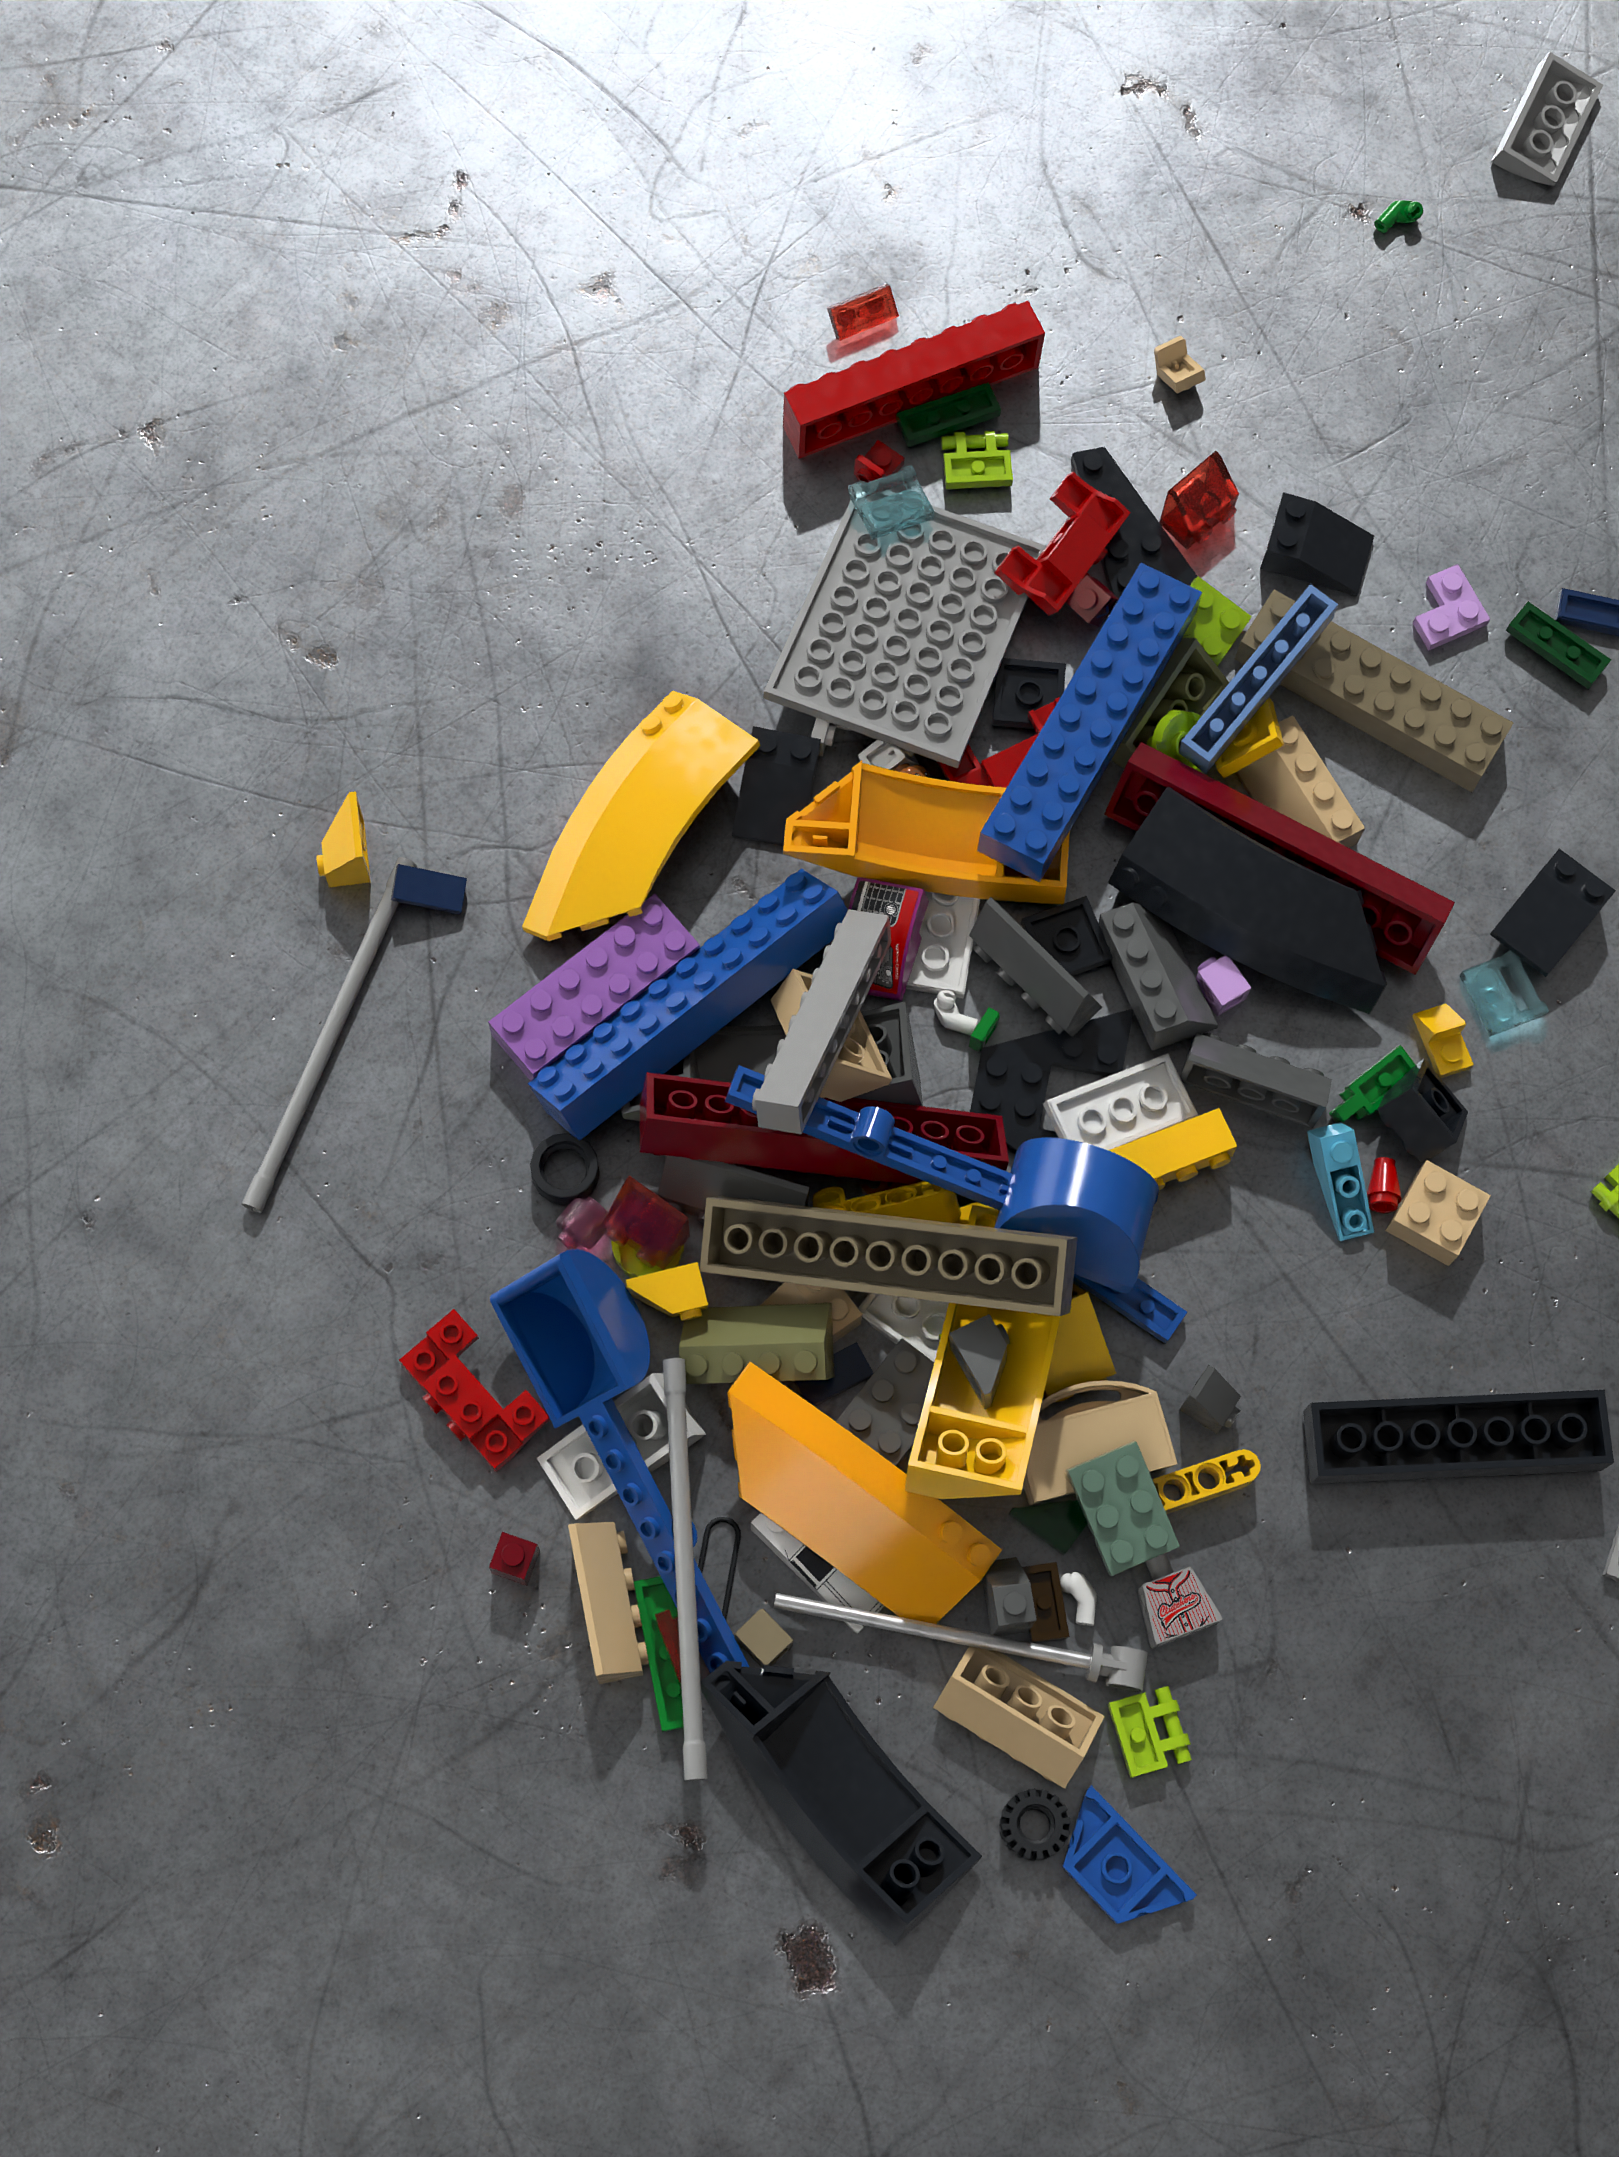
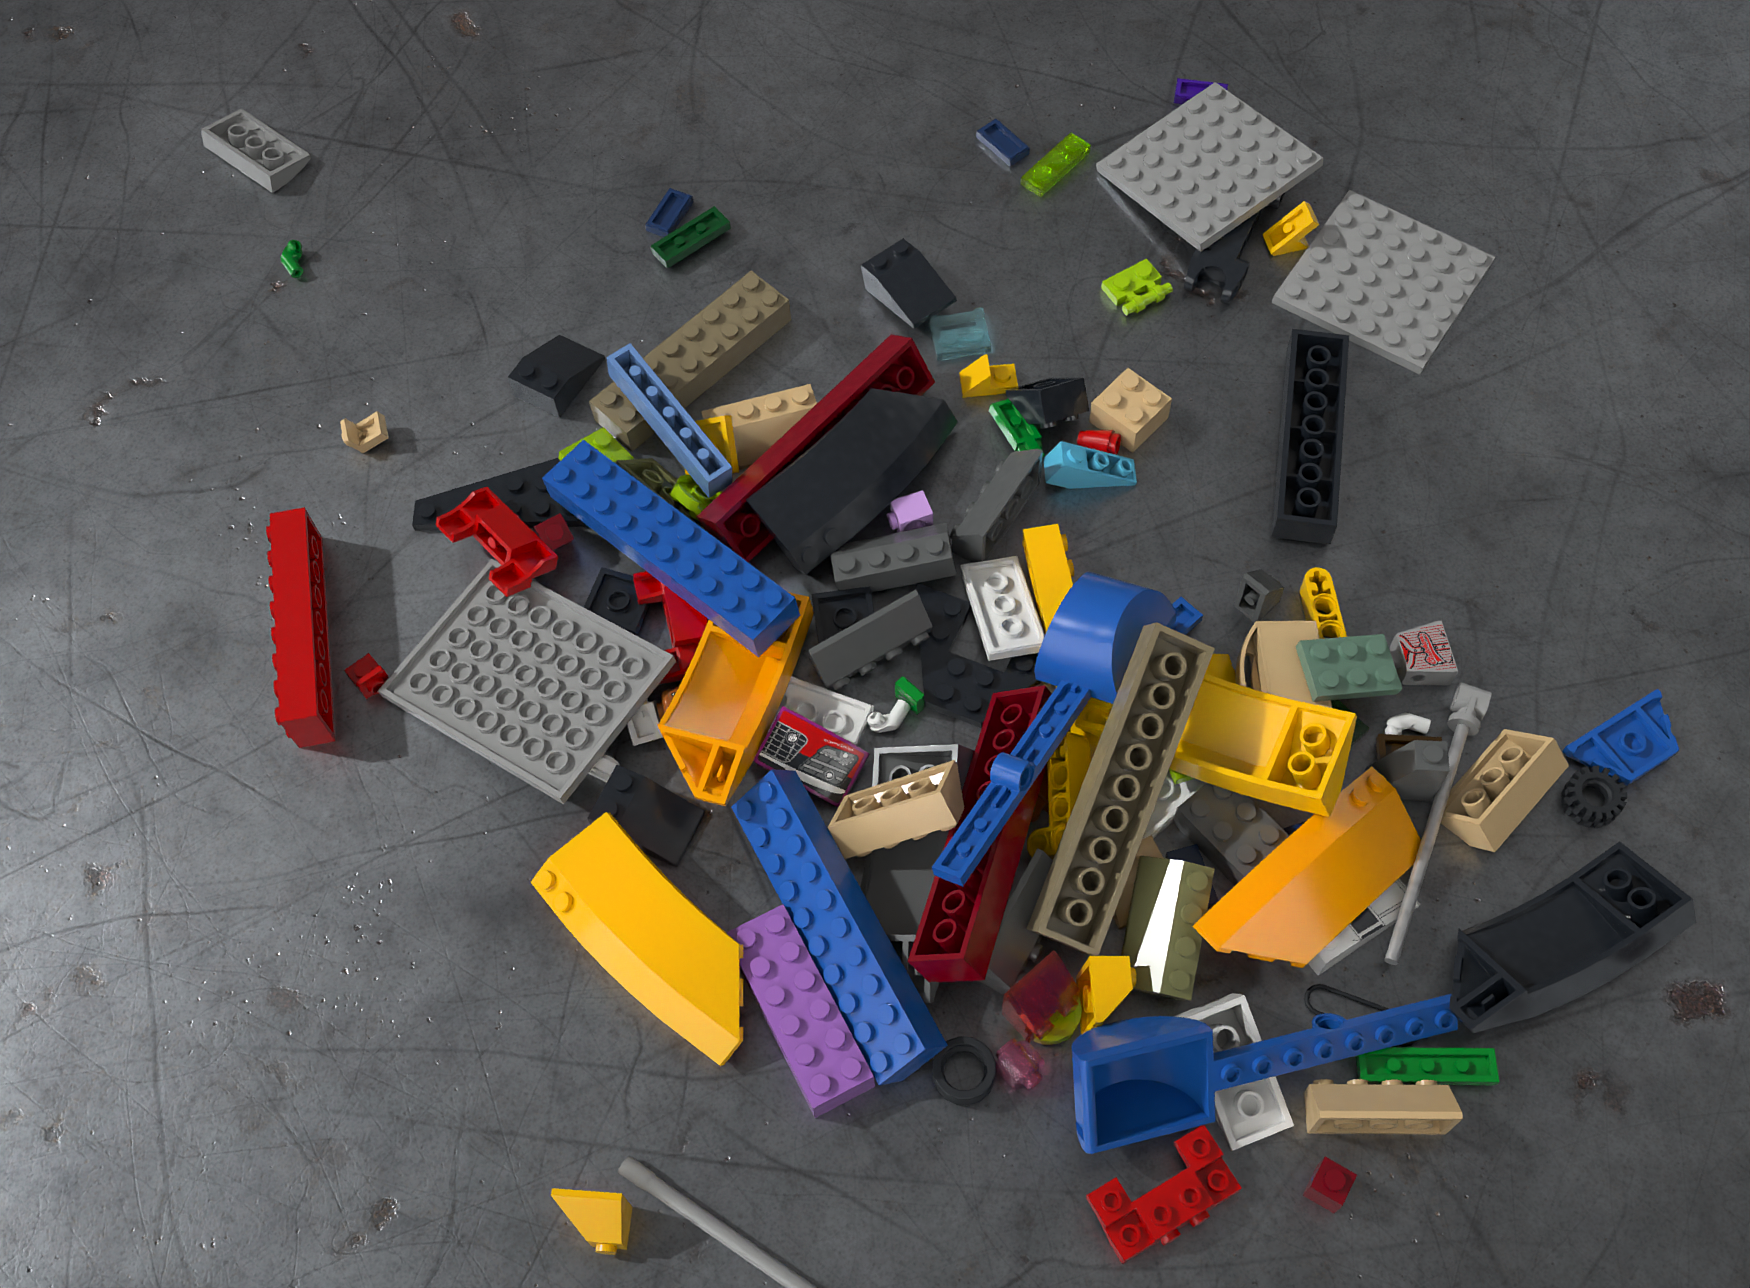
camera: 70 degrees left, 10 degrees down
dark blue tile [391,864,467,914] -> none
clear red plate [655,1609,701,1689] -> none
light grey piece [663,1358,708,1781] -> none
dark tan panel [734,1609,793,1668] -> none
light grey brick [752,909,891,1134] -> none
clear red plate [827,283,899,341] -> none
clear light blue plate [848,465,935,540] -> none
dark green plate [896,382,1001,447] -> none
lime plate [941,430,1013,489] -> none
dark grey slope [949,1314,1010,1409] -> none
lime plate [1107,1686,1192,1778] -> none
clear red slope [1159,451,1239,550] -> none
lavender plate [1413,564,1490,651] -> none

